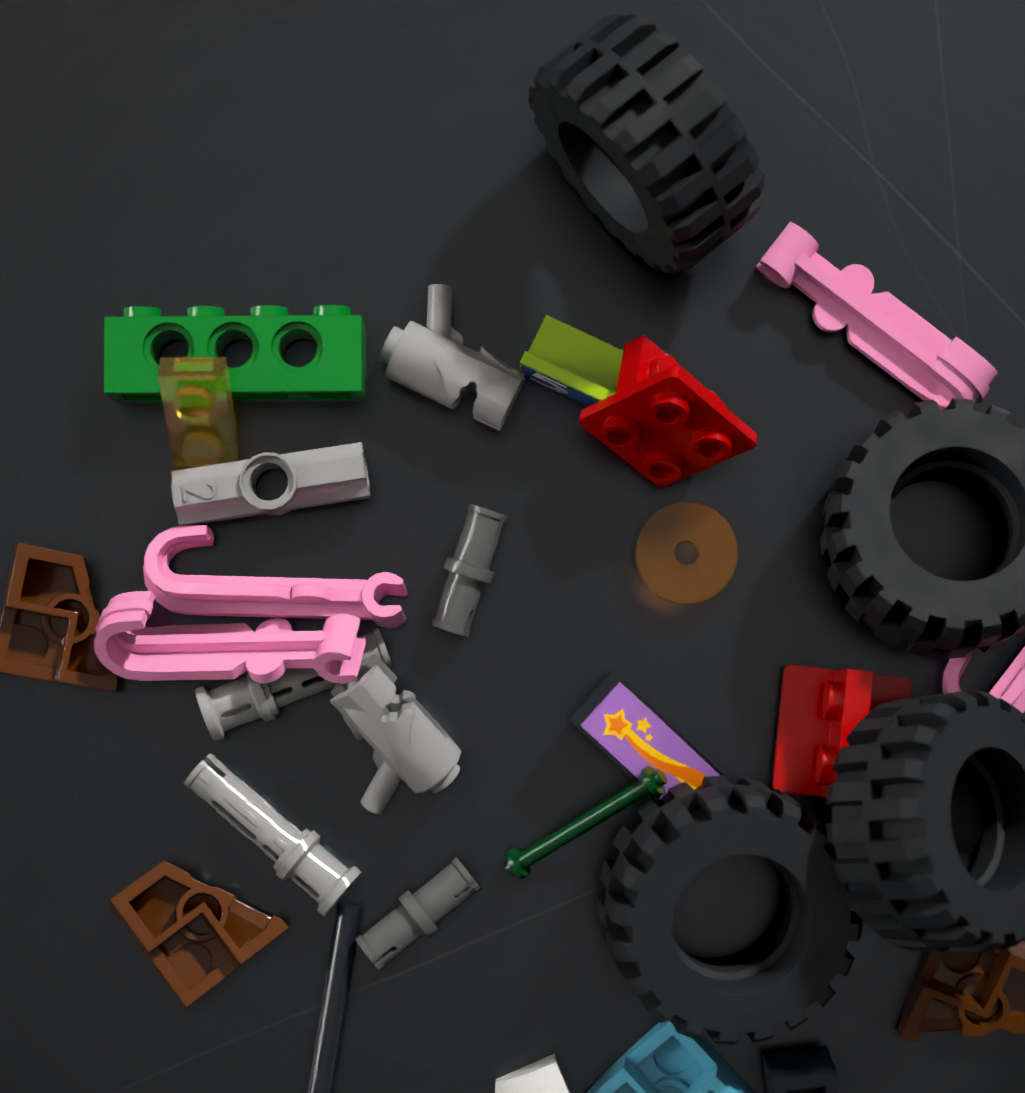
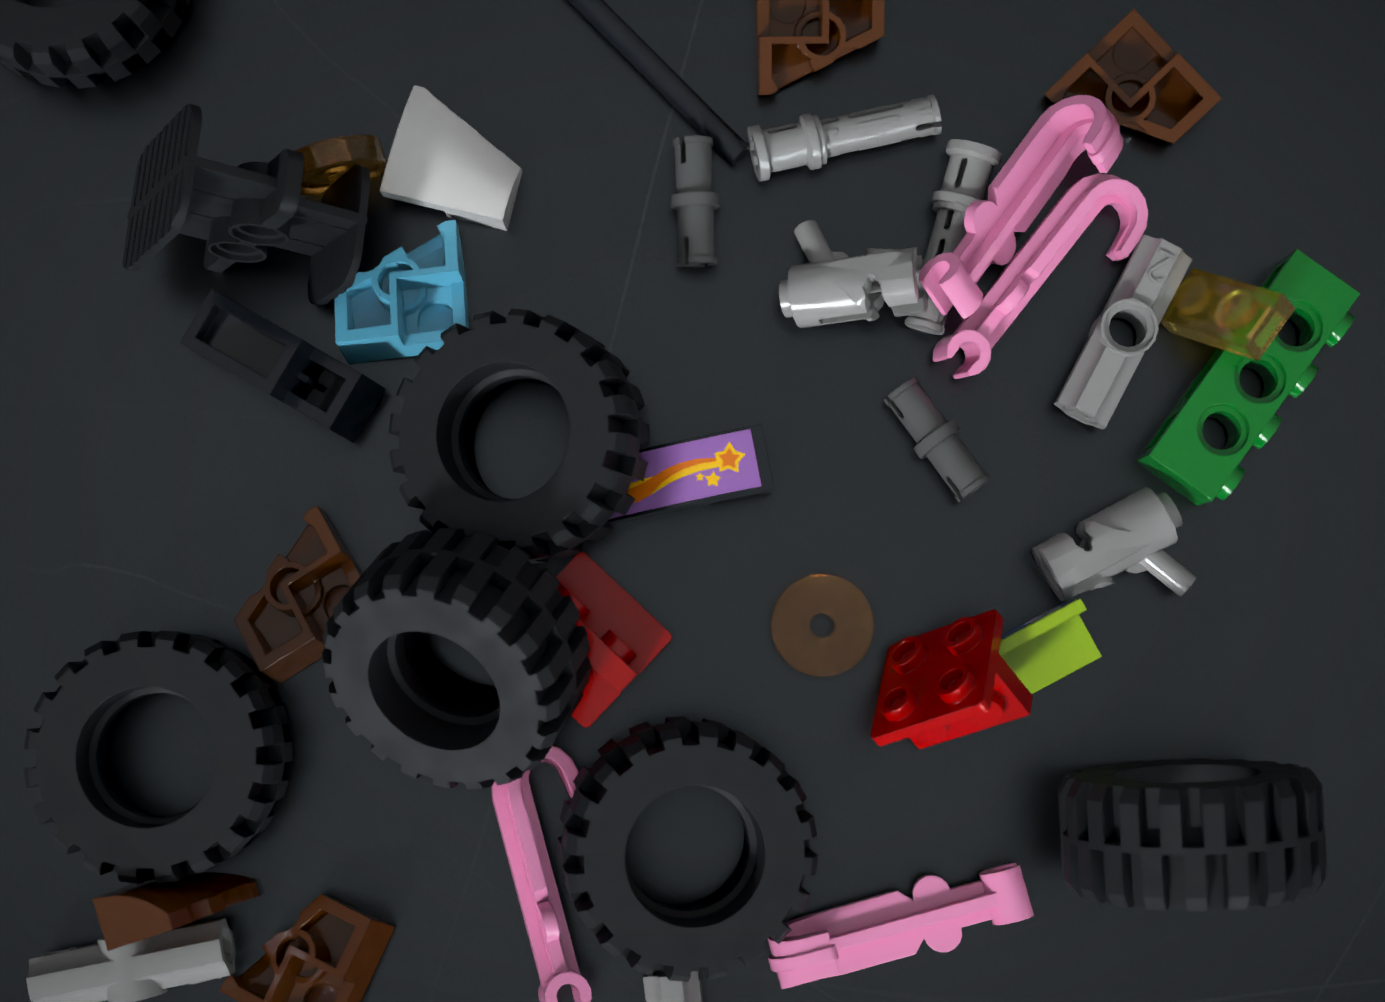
camera: 135 degrees right, 0 degrees up
dark green axle [504,766,667,880] -> none

